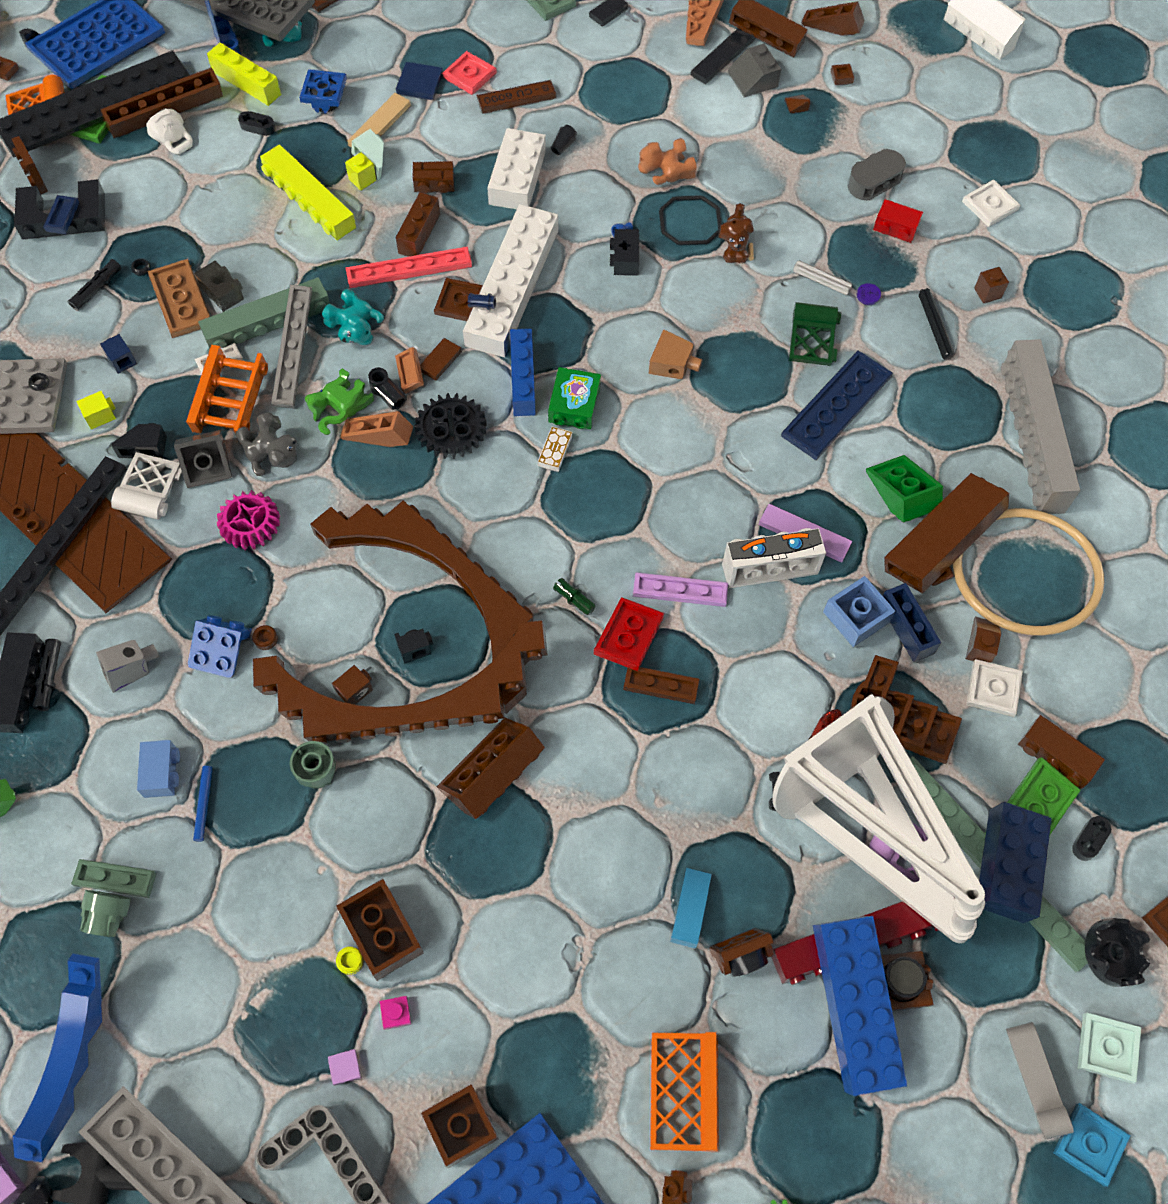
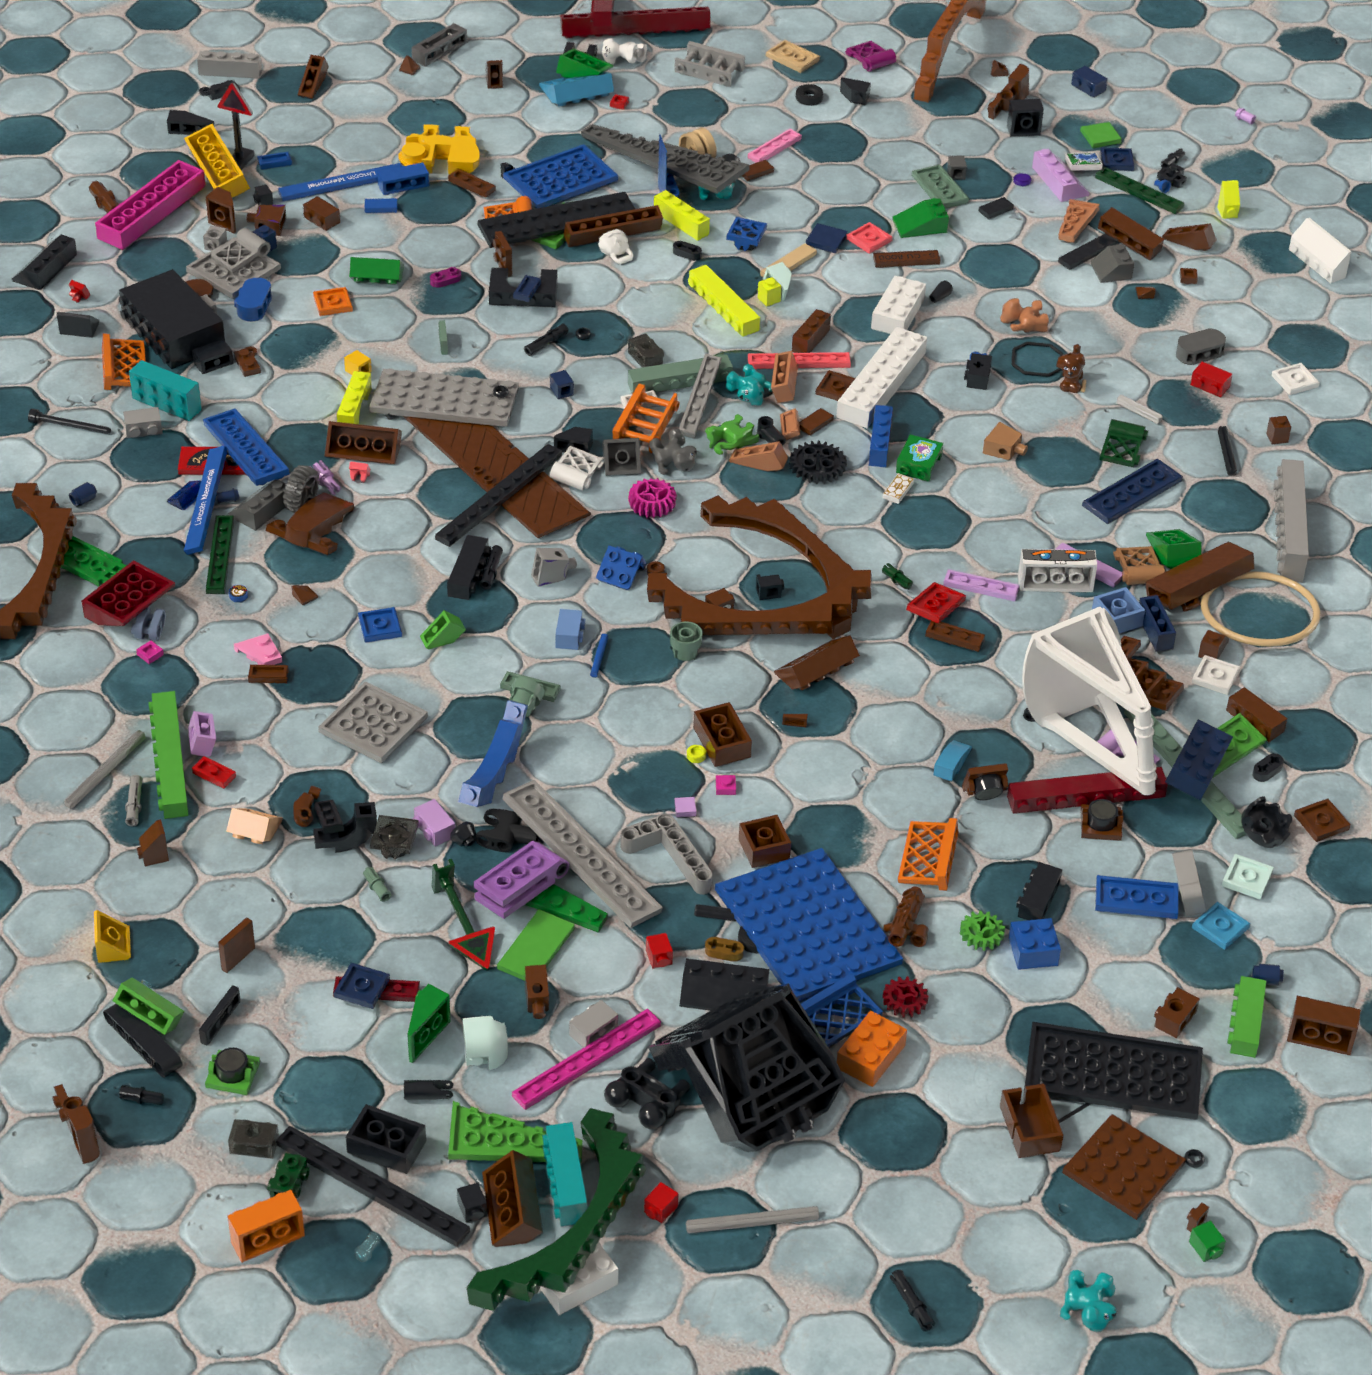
camera: 10 degrees right, 20 degrees down
neon yellow brick [76,391,116,430] -> none
medium nougat tile [147,259,210,338] -> none
reddish brown brick [412,161,455,193] -> none
dark blue pin [468,293,496,311] -> none
blue brick [813,916,907,1096] -> none
dark purple piece [856,283,881,305] -> none
none -> nougat brick [771,351,798,403]
none -> reddish brown piece [782,714,808,728]
none -> green slope [892,198,949,238]
none -> black brick [1016,862,1063,920]
none -> blue plate [1095,875,1178,919]
none -> medium nougat piece [1113,546,1165,585]

